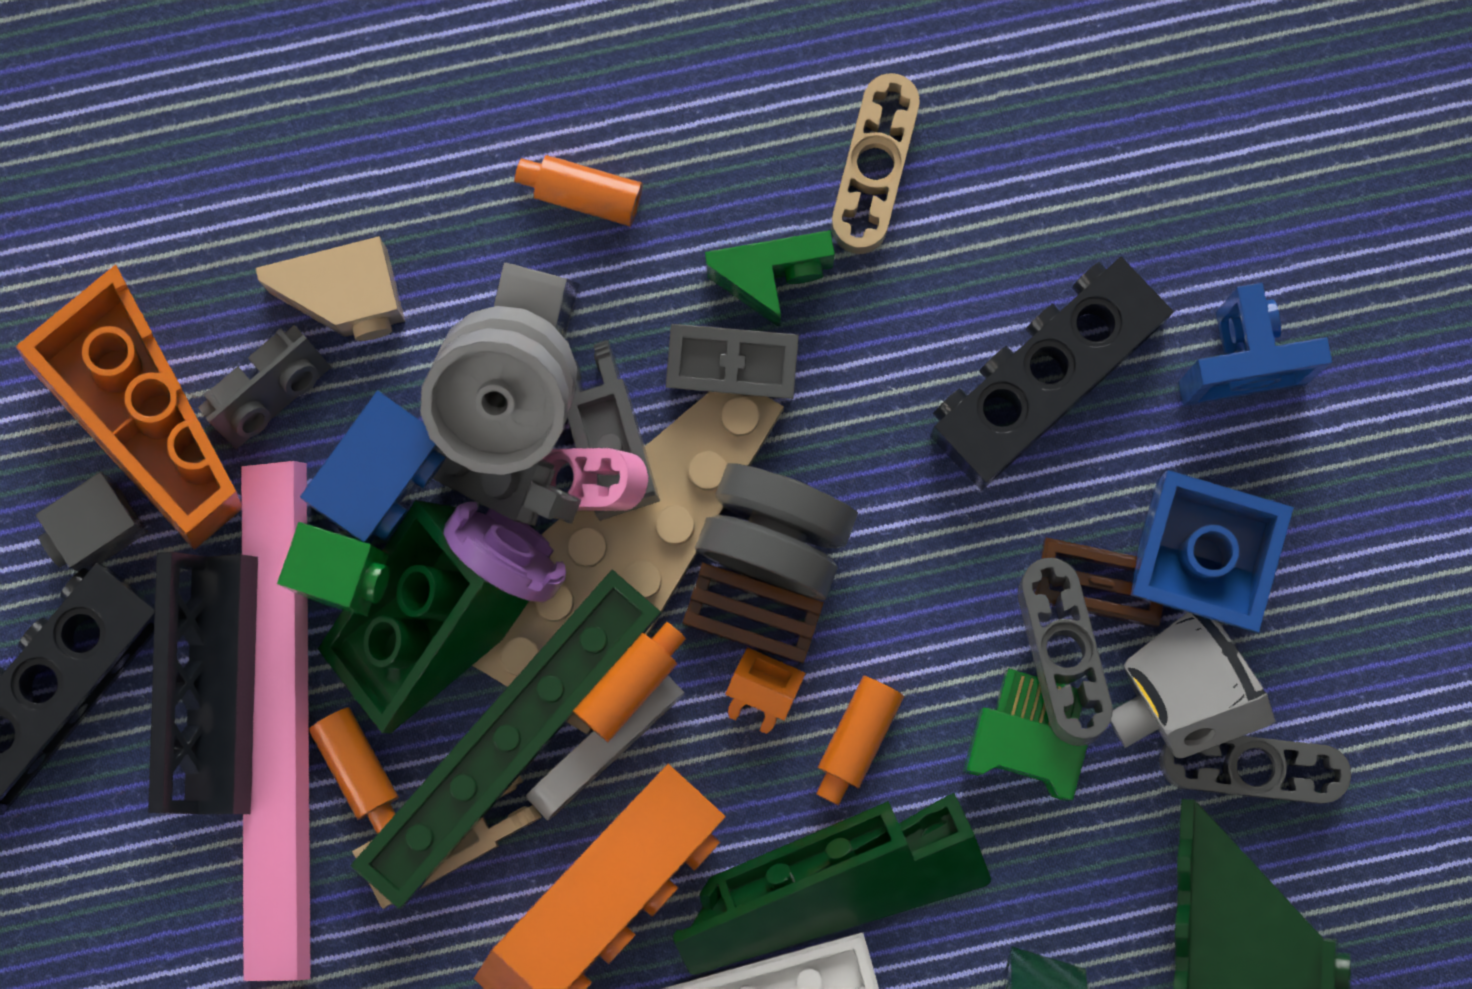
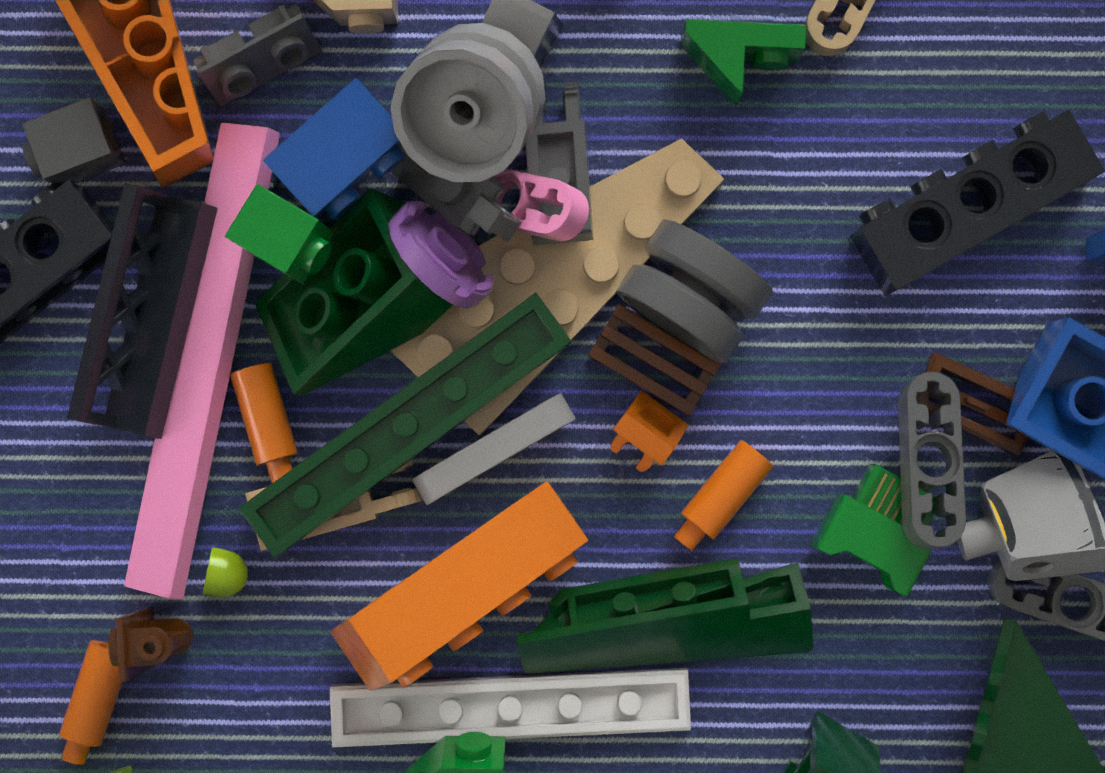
camera: 15 degrees right, 5 degrees up
orange cylinder [573,622,686,743] -> none
dark grey hinge [665,324,799,399] -> none
none -> lime hinge [203,547,248,597]

